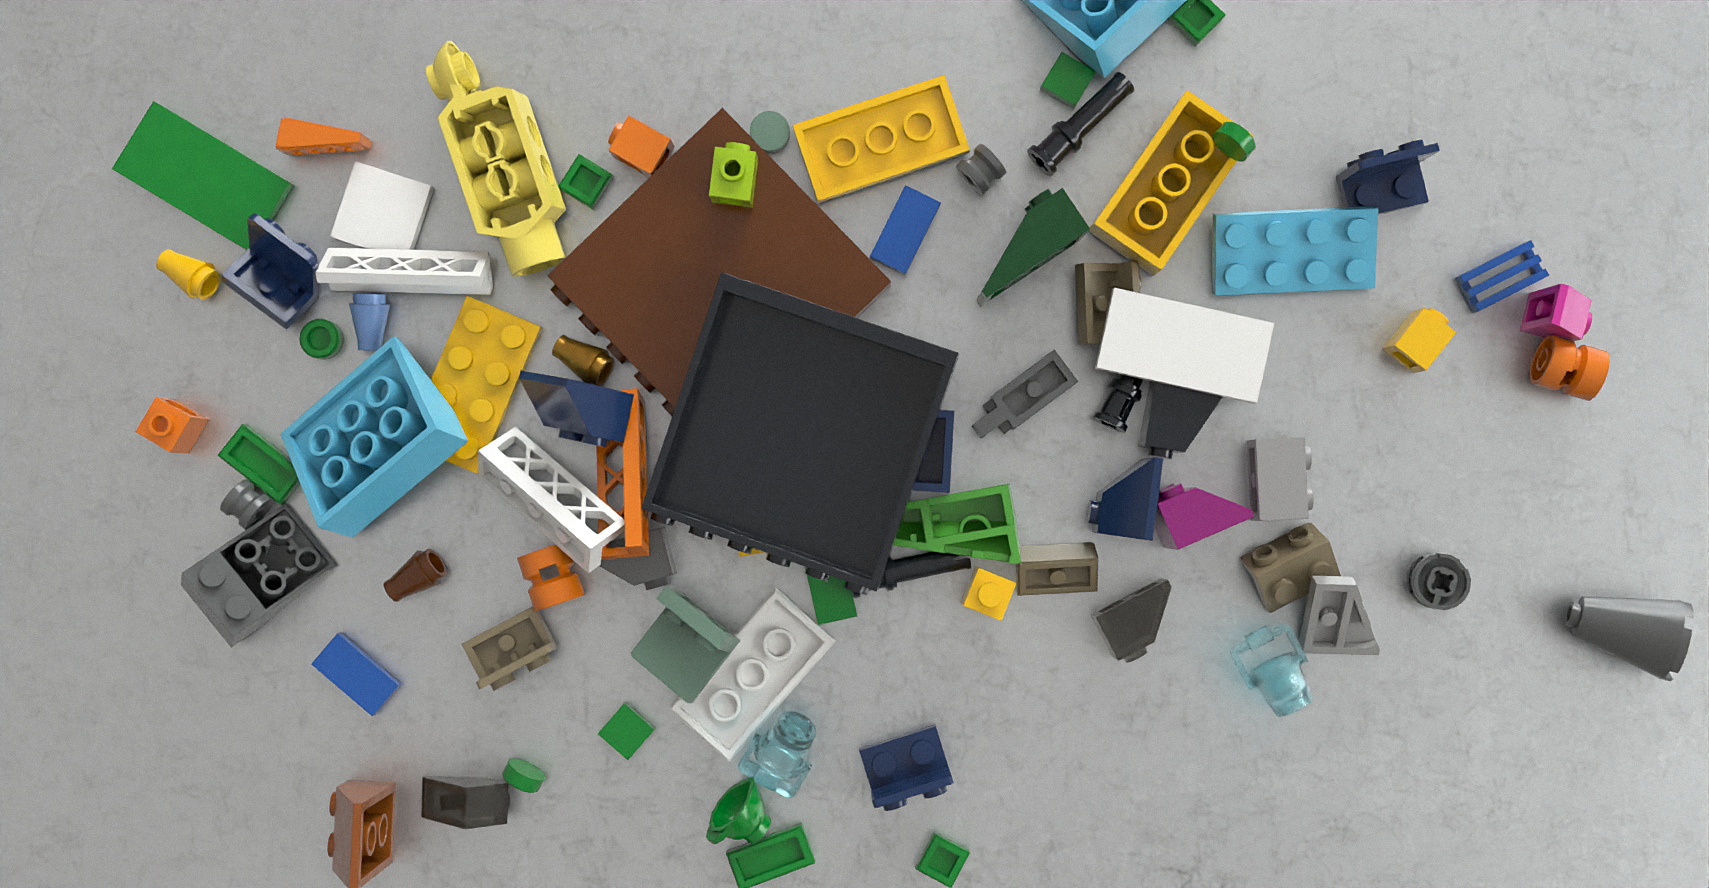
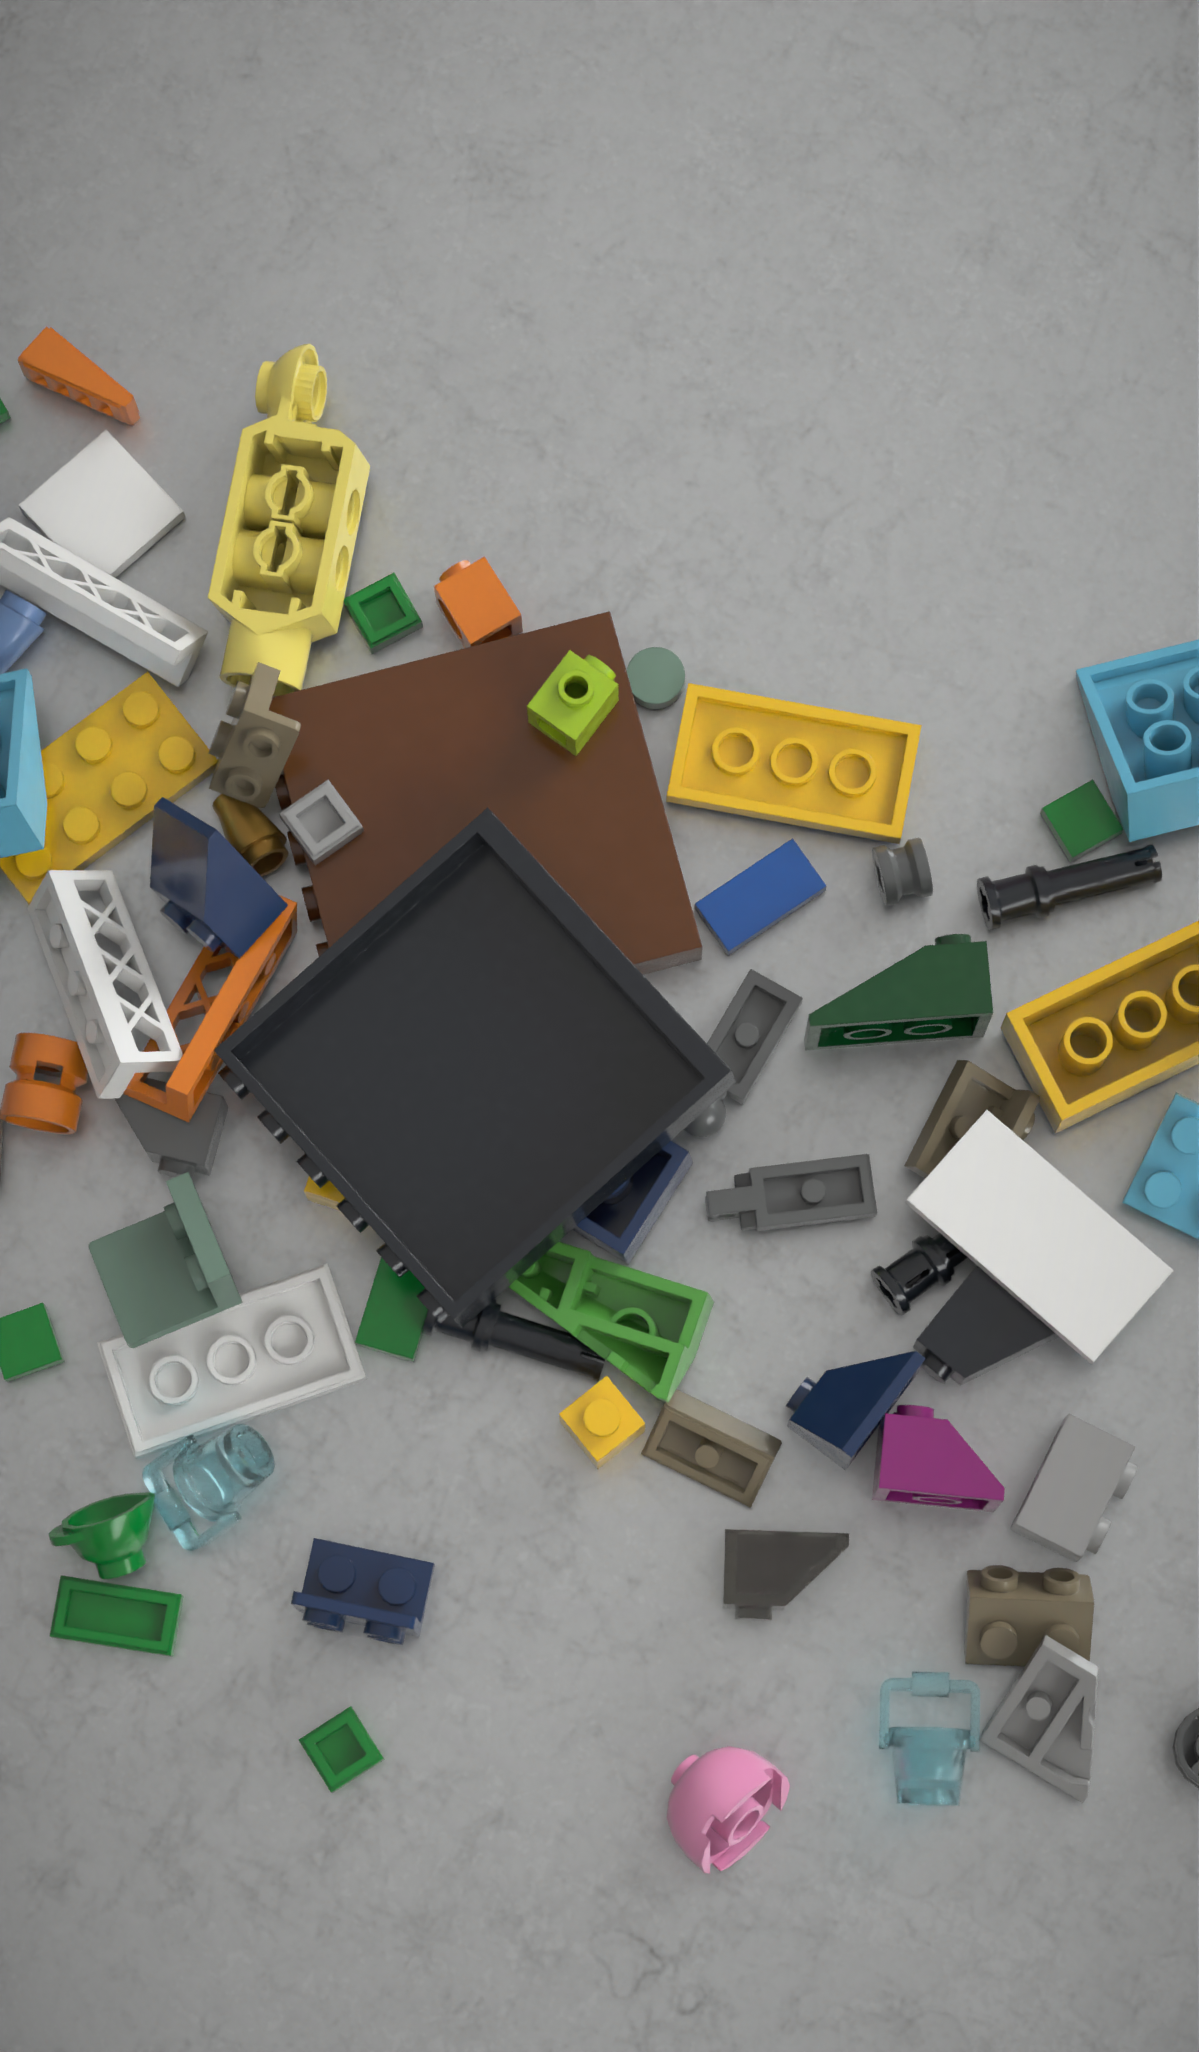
camera: 30 degrees right, 10 degrees down
none -> dark tan bracket [208,662,301,808]
none -> light grey tile [279,780,364,866]
none -> bright pink cylinder [667,1746,790,1874]
none -> dark grey plate [684,969,803,1137]

